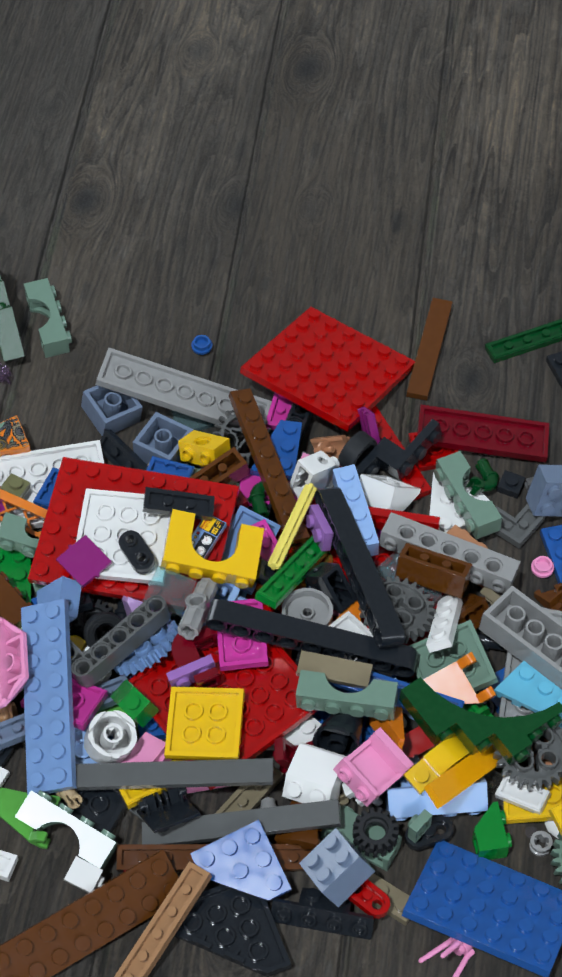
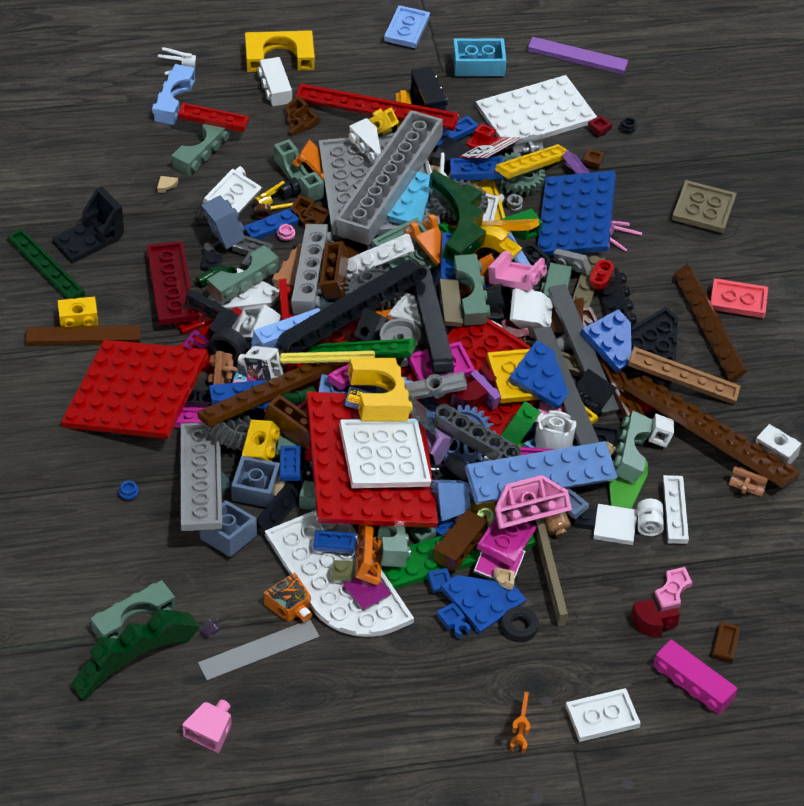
camera: 110 degrees left, 5 degrees down
magenta piece [56,535,112,588] -> none
black plate [119,530,155,574] -> none
black plate [142,487,215,521] -> none
sand blue brick [299,828,375,907] -> none
medium lavender plate [305,504,333,552] -> none
black tyre [353,807,399,858] -> none
sand green plate [407,809,432,843] -> none
none -> yellow brick [58,297,98,327]
none -> blue plate [508,341,569,410]
none -> light grey plate [553,249,591,274]

